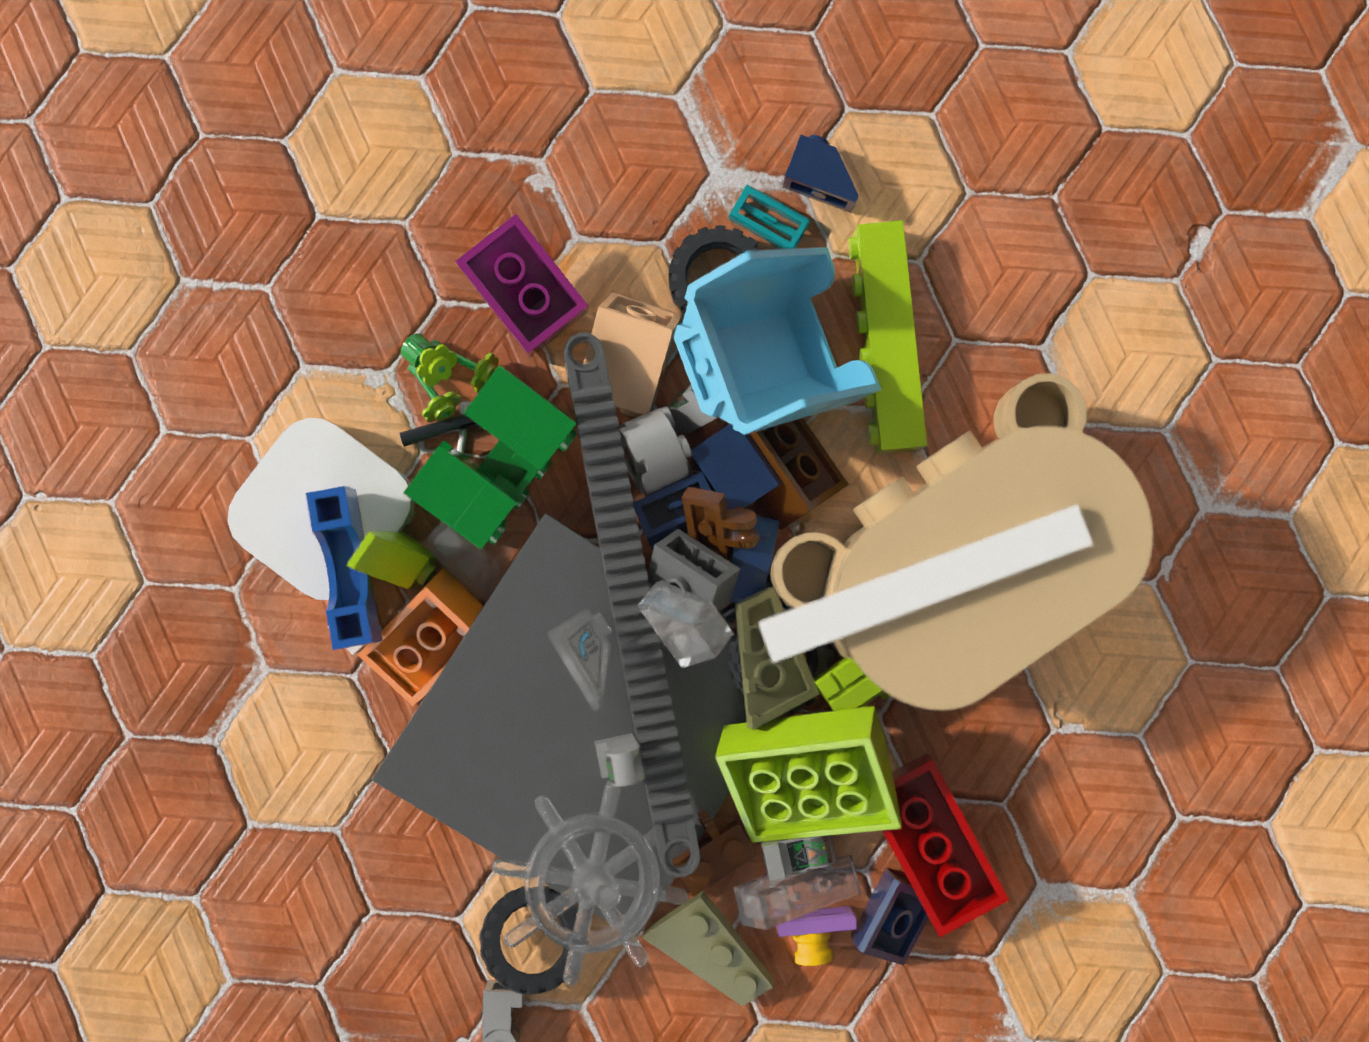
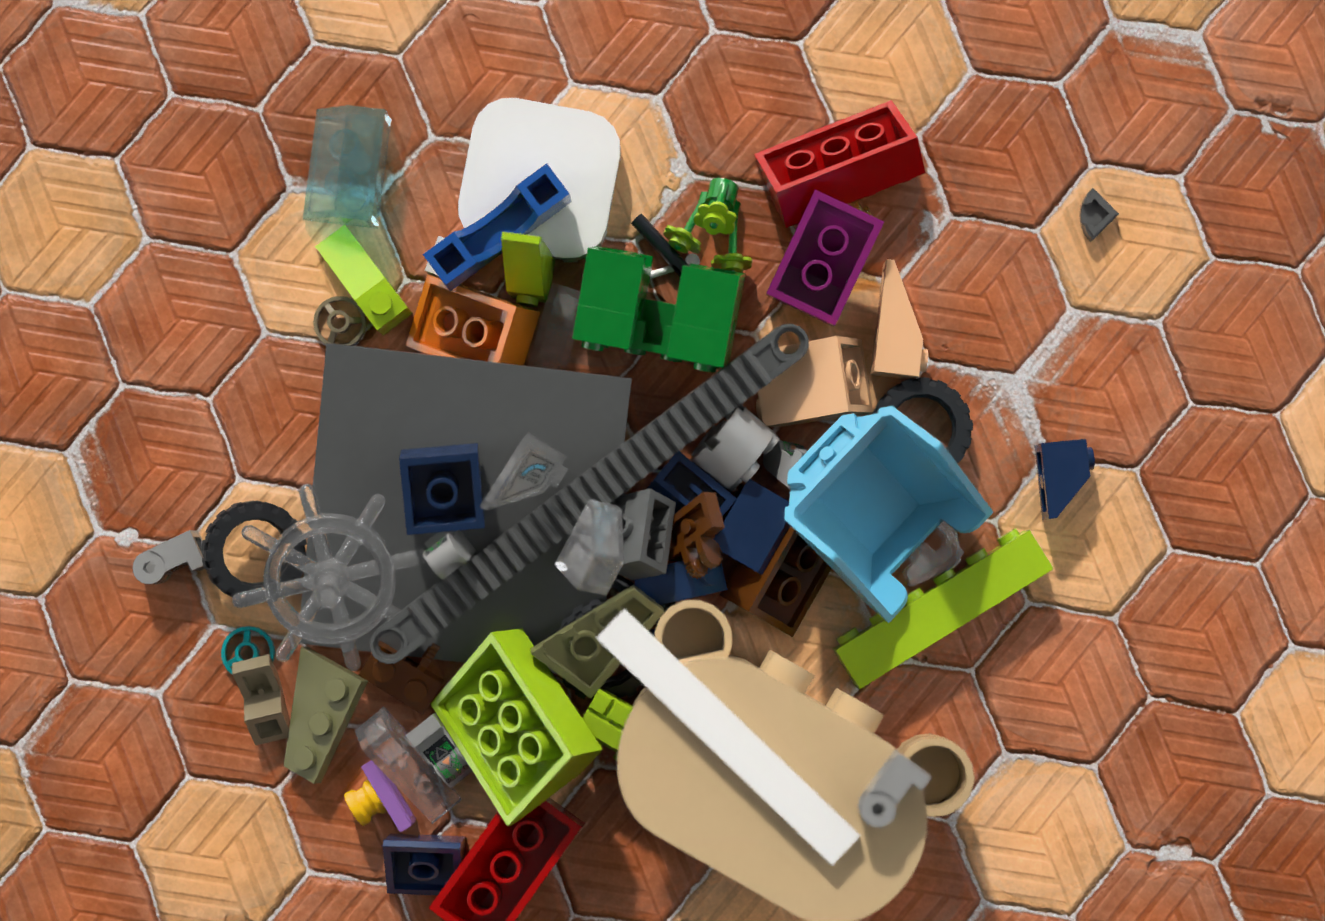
camera: 65 degrees right, 0 degrees up
teal tile [728,184,811,249] -> none
none -> teal piece [221,626,275,675]
none -> dark tan slope [232,654,290,745]
none -> clear light blue slope [303,105,391,229]
none -> dark tan piece [313,296,367,346]
none -> lime slope [315,224,413,336]
none -> dark blue brick [399,443,485,535]
none -> red slope [754,100,926,228]
none -> light grey leg [858,749,932,827]
none -> light nougat slope [870,259,928,379]
none -> clear hand [902,521,964,587]
none -> dark grey tile [1079,188,1119,242]

